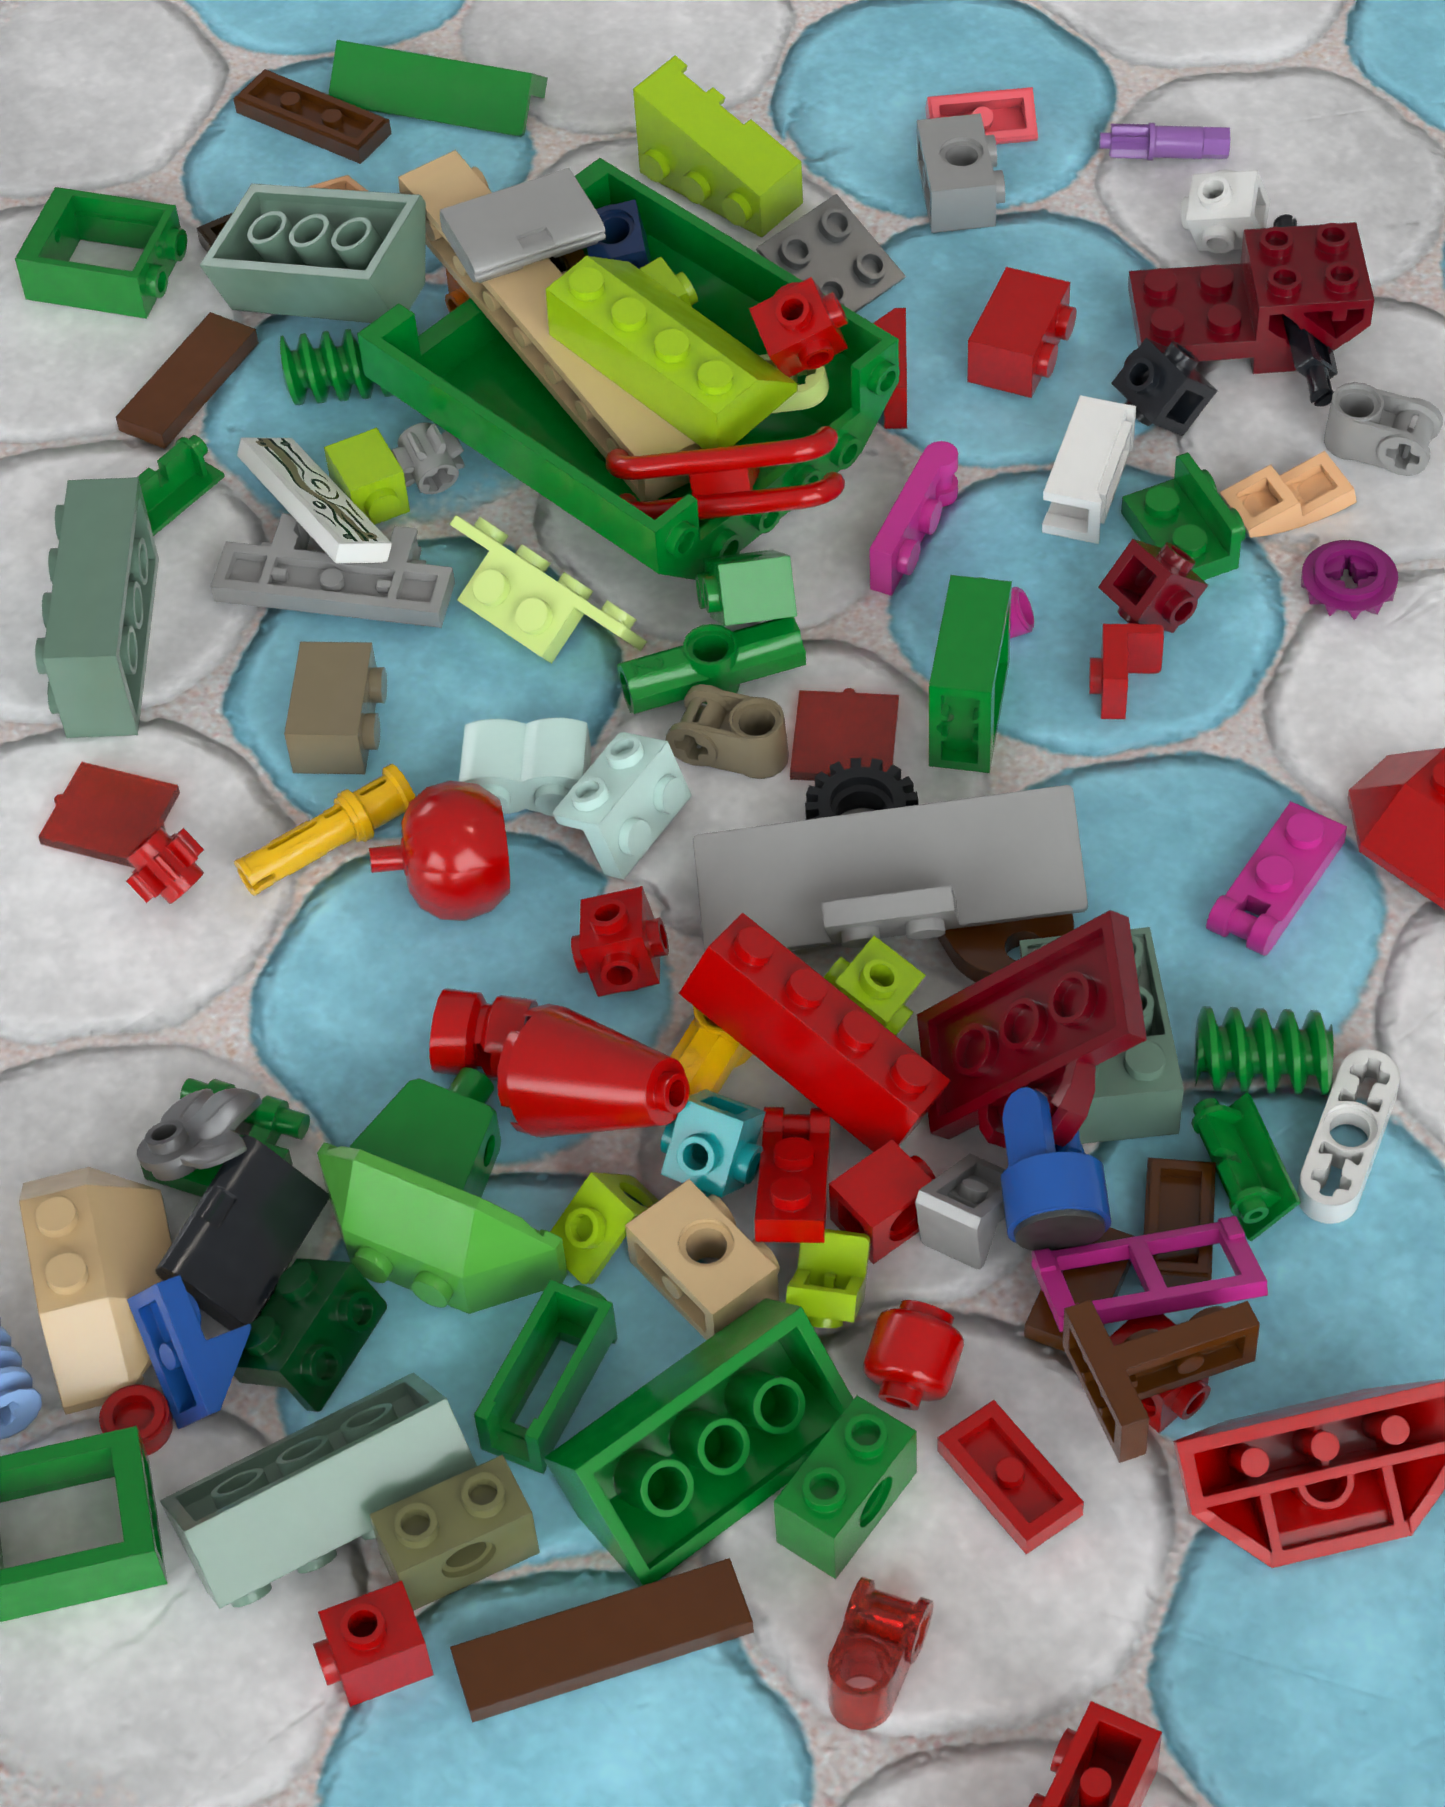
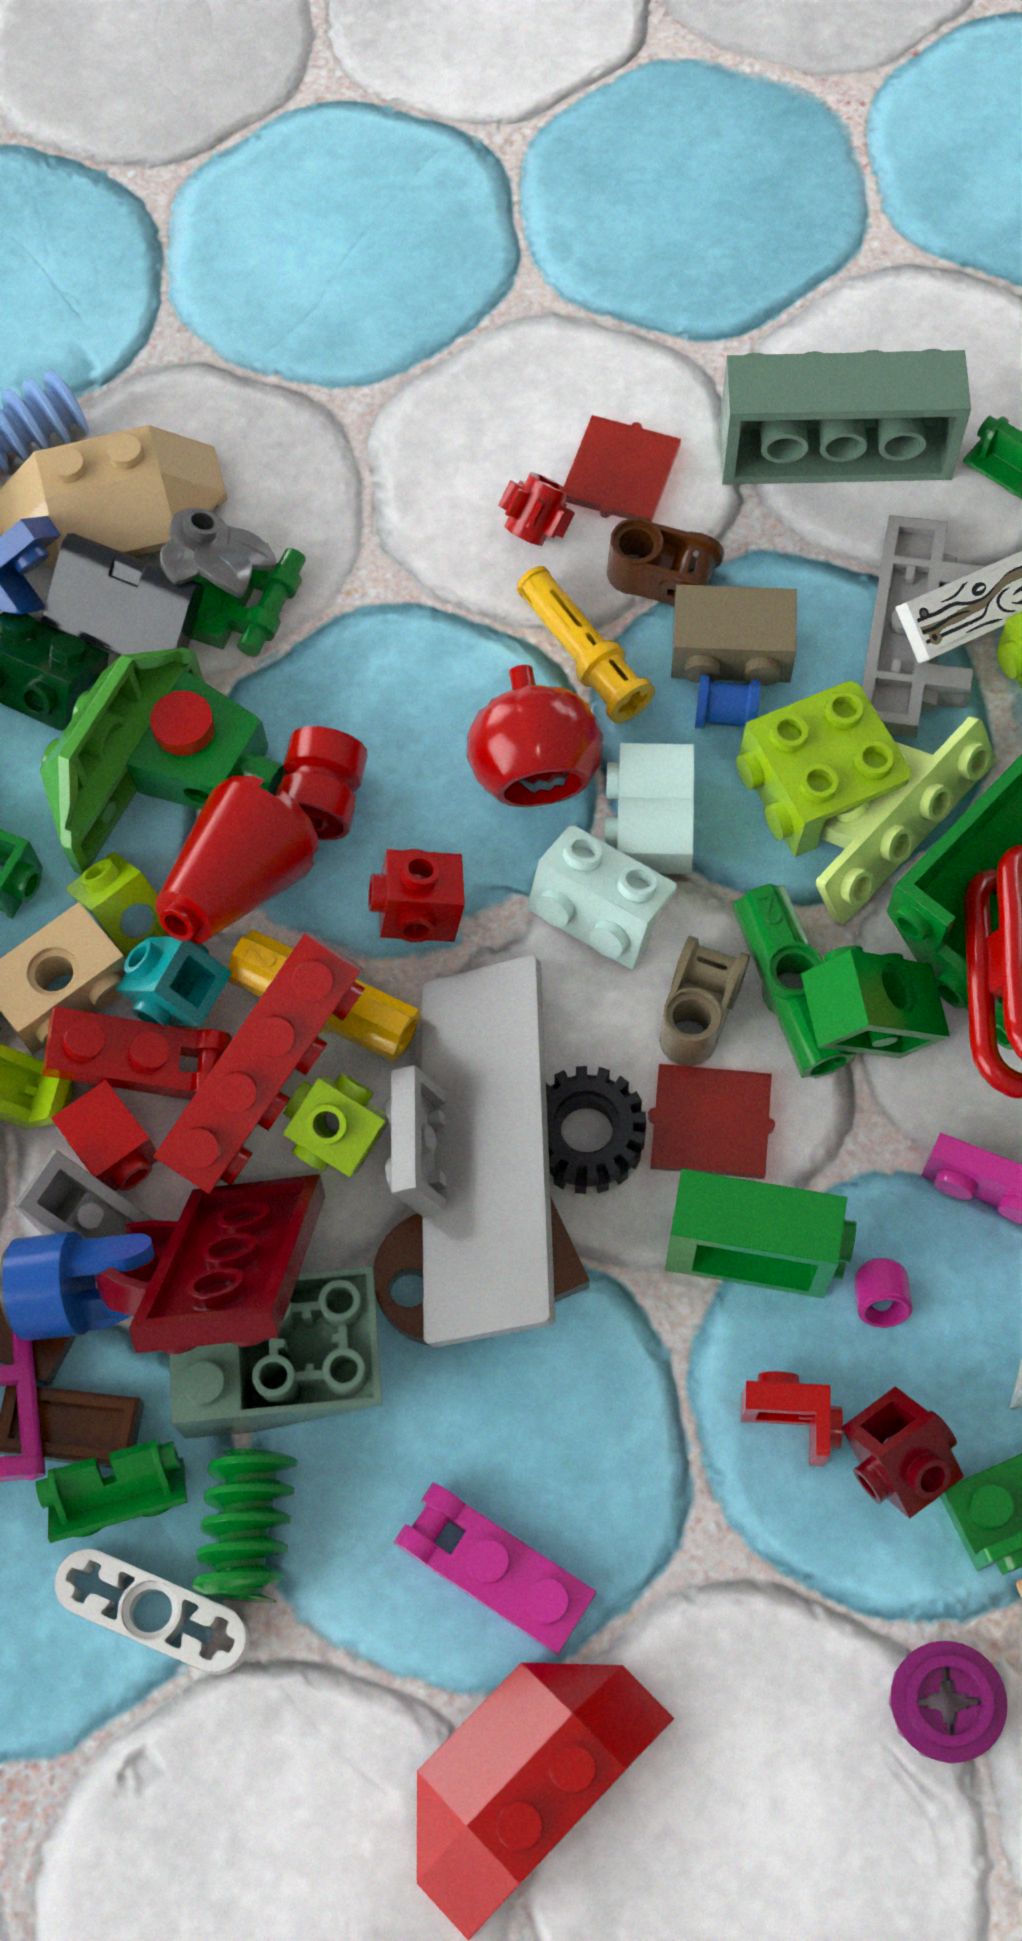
camera: 90 degrees right, 15 degrees up
none -> red tile [150,691,215,756]
none -> reddish brown piece [607,518,724,607]
none -> blue bush [695,674,761,730]
none -> lime bracket [736,681,911,857]

